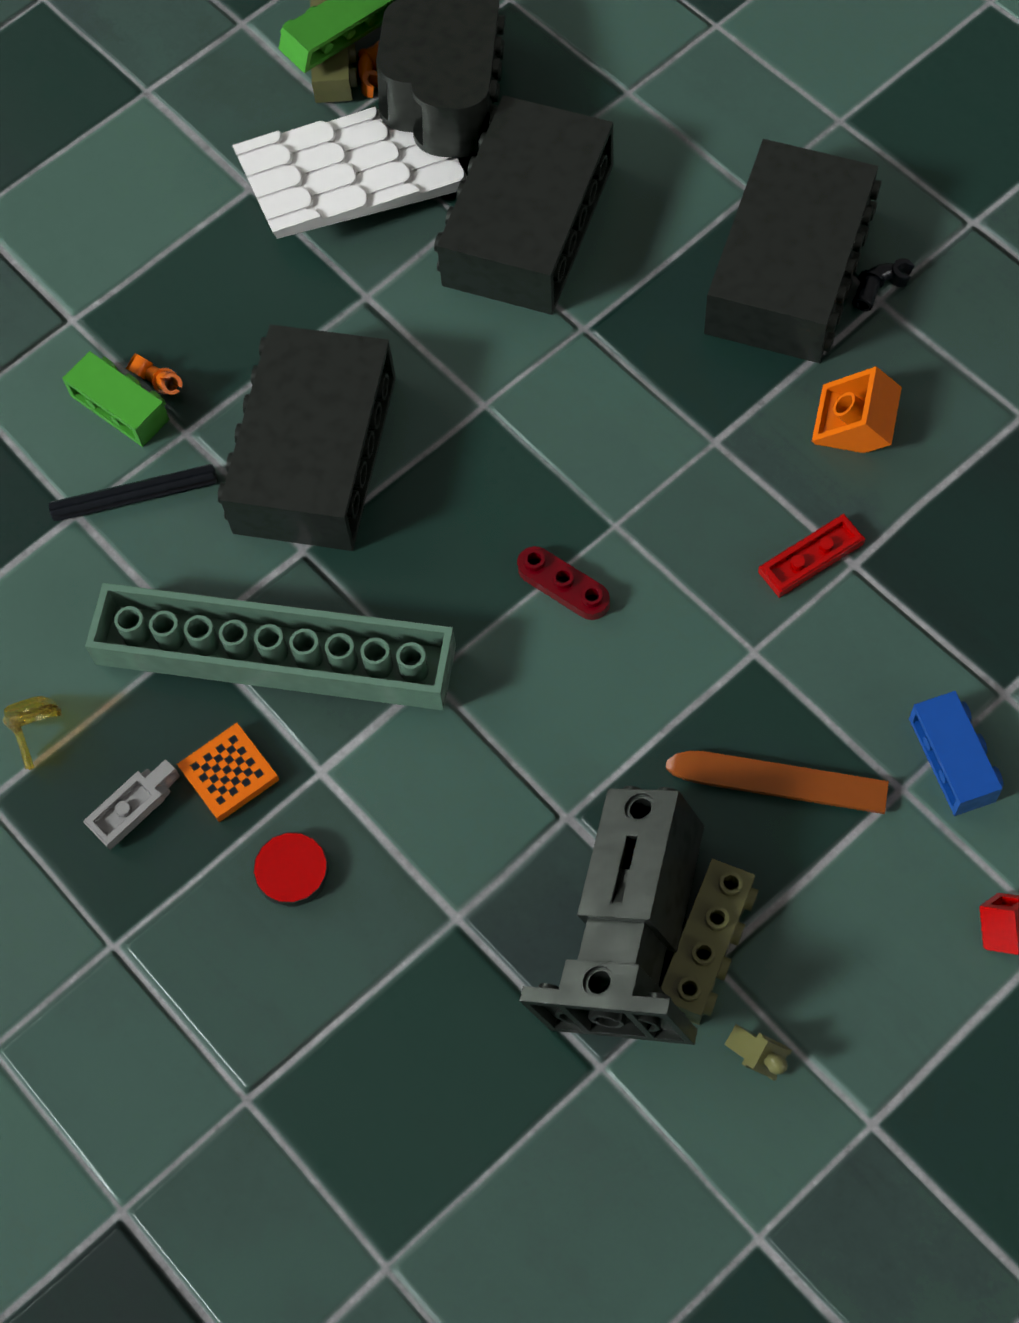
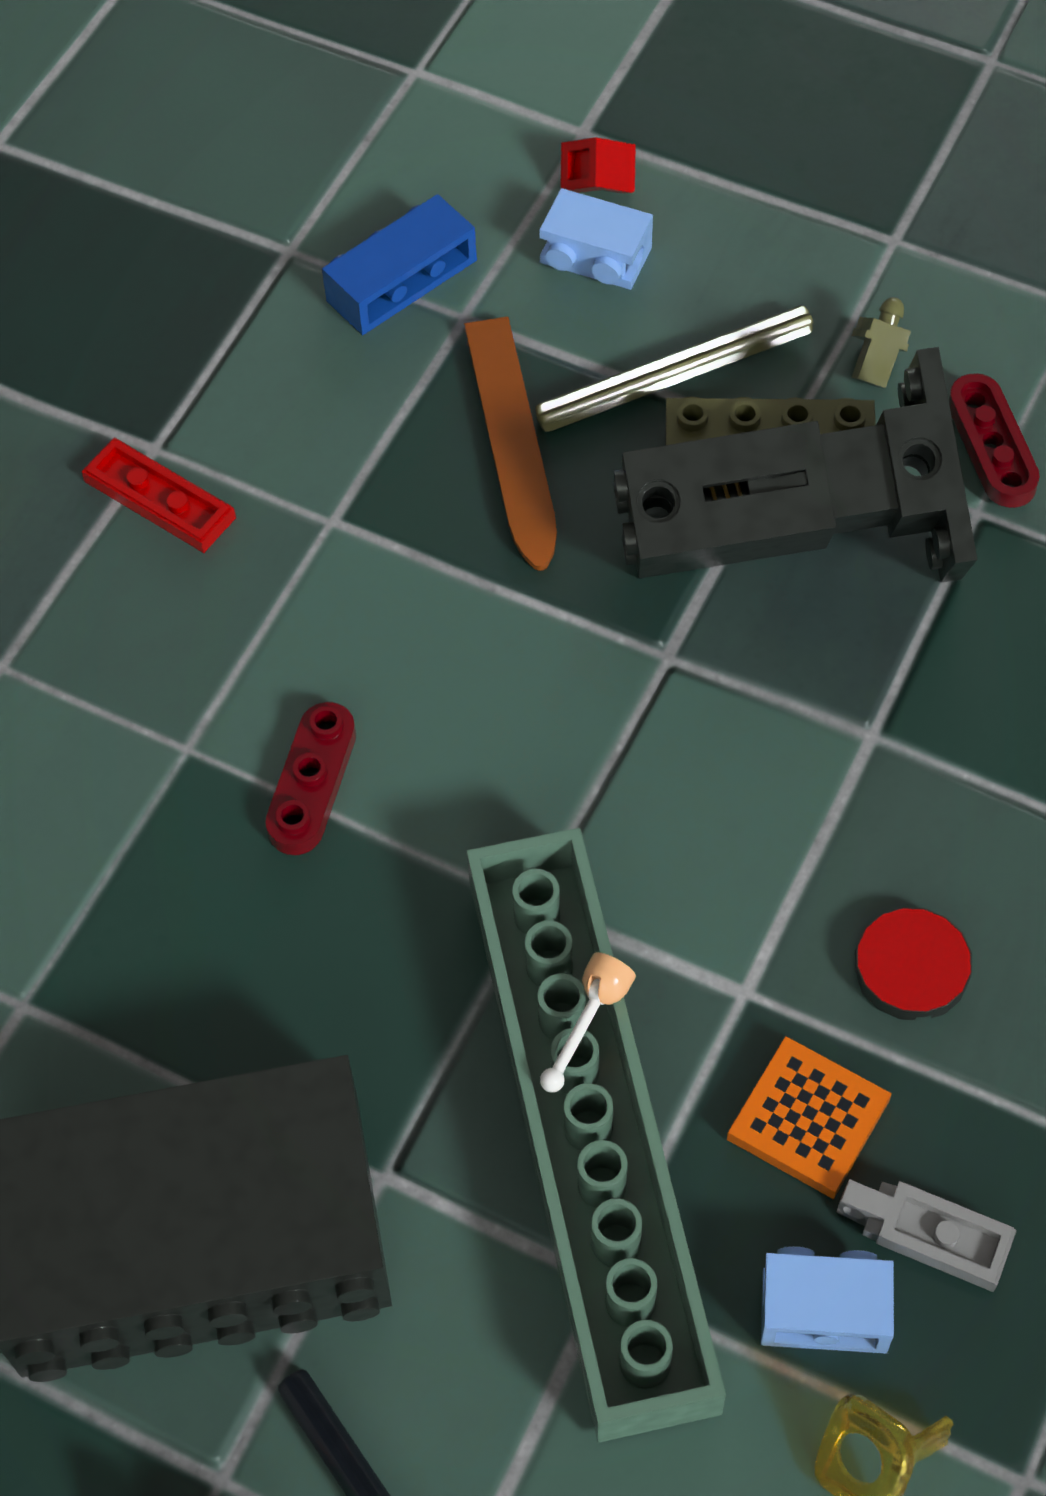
camera: 115 degrees left, 5 degrees down
none -> axle [535,305,813,432]
none -> light blue brick [539,188,653,290]
none -> hinge [540,952,636,1093]
none -> light blue brick [761,1246,894,1354]
none -> dark red plate [949,373,1040,508]

